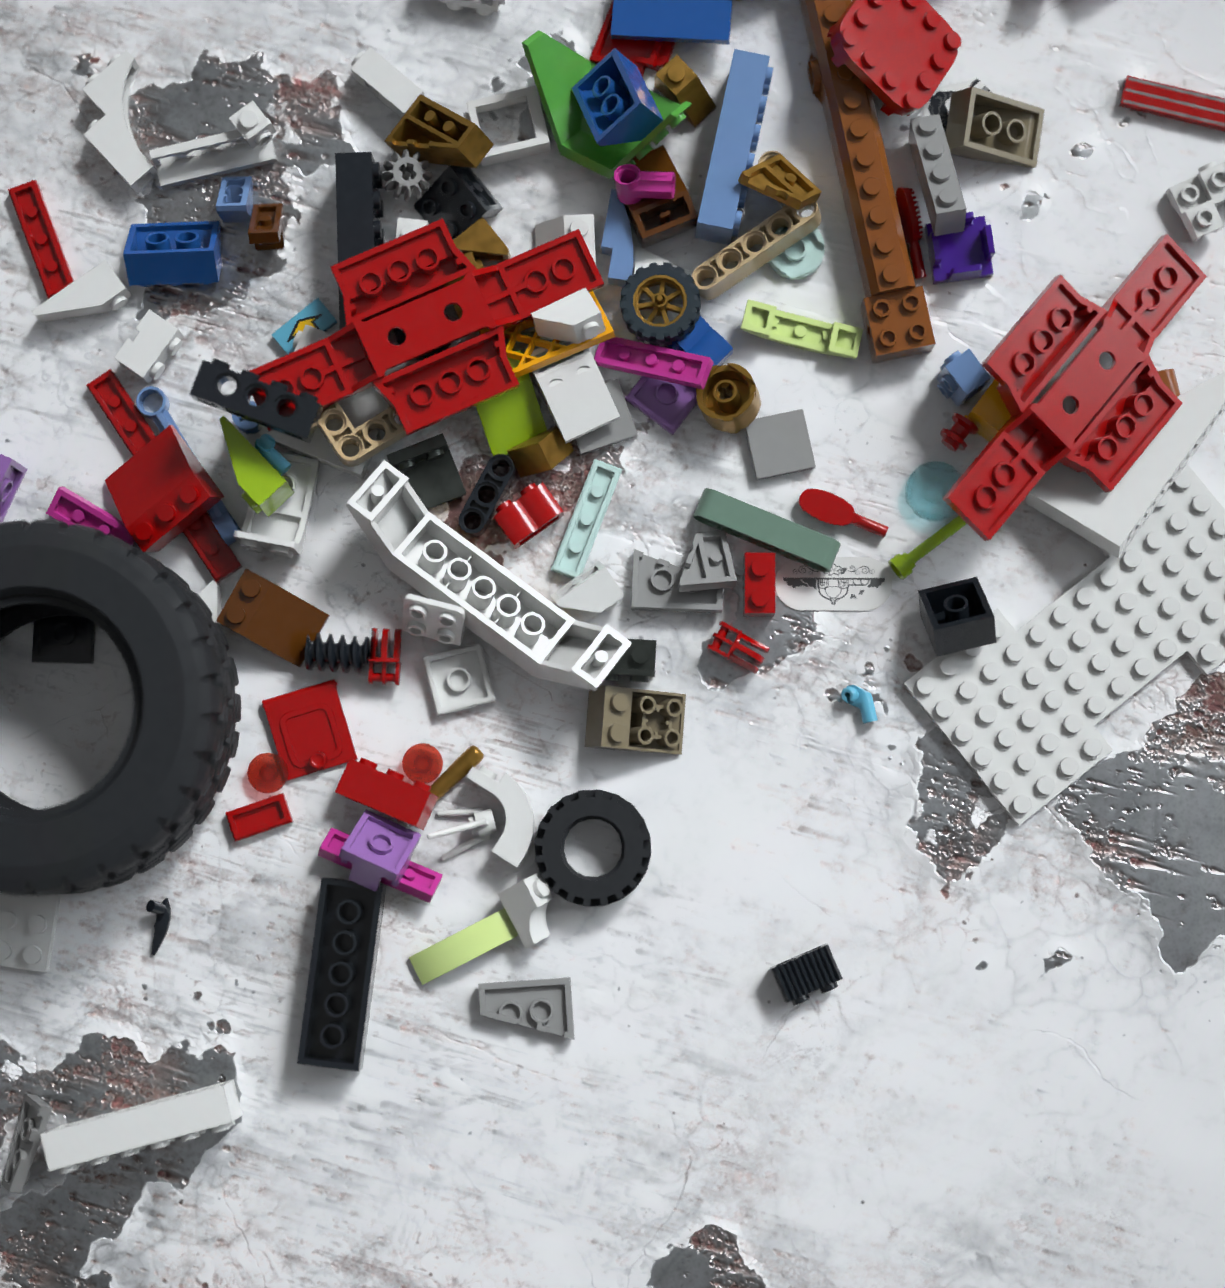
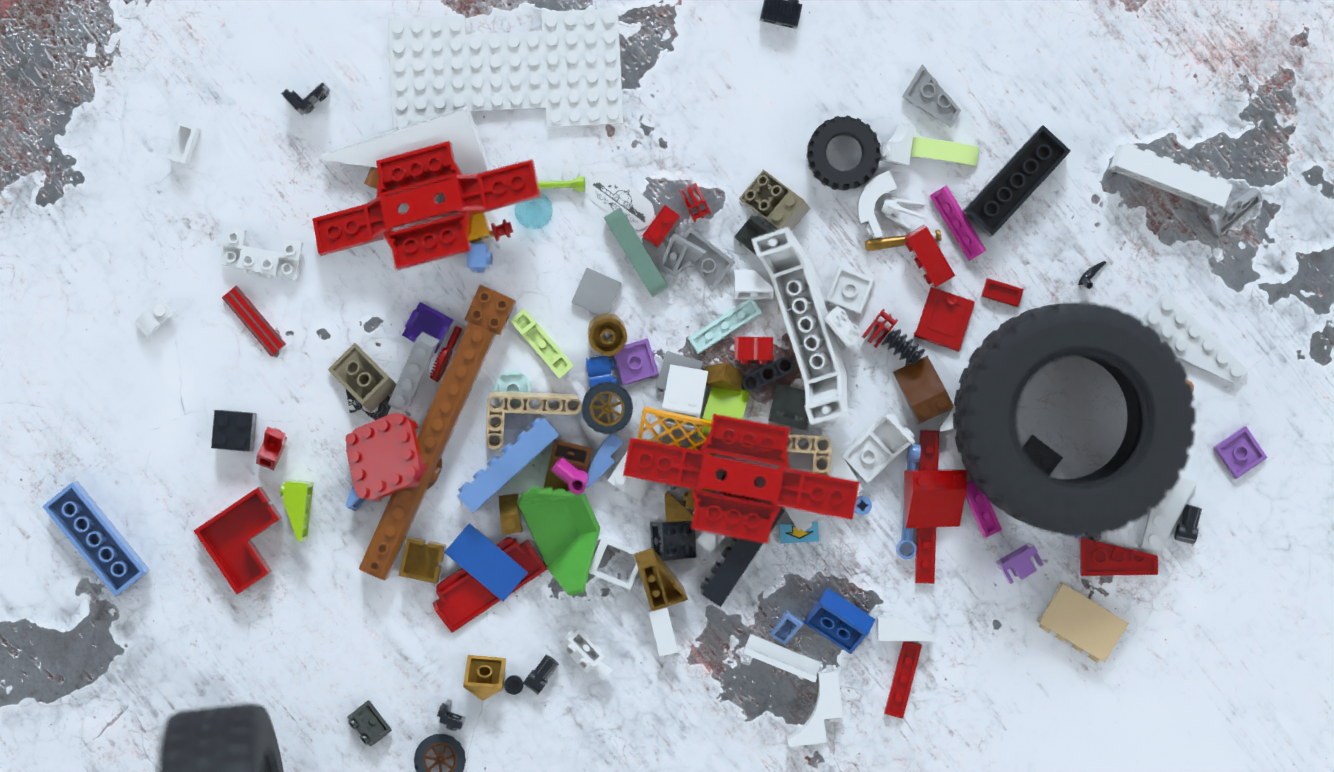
camera: 145 degrees left, 5 degrees up
white brick [114,309,184,384] -> none
black brick [189,358,323,443] -> none
lime slope [219,415,295,517] -> none
white bracket [229,100,276,149] -> none
clear red piece [247,753,289,793] -> none
reddish brown slope [248,203,285,250] -> none
medium azure arm [255,434,292,476] -> none
medium lavender panel [339,809,421,891] -> none
light grey gear [381,149,432,202] -> none
clear red piece [402,743,443,784] -> none
white slope [531,287,606,344] -> none
blue slope [572,48,663,146] -> none
dark pink plate [594,337,714,390] -> none
pearl gold wing [738,154,822,210] -> none
red piece [799,488,889,538] -> none
medium azure arm [841,685,878,724] -> none
black brick [918,577,996,657] -> none

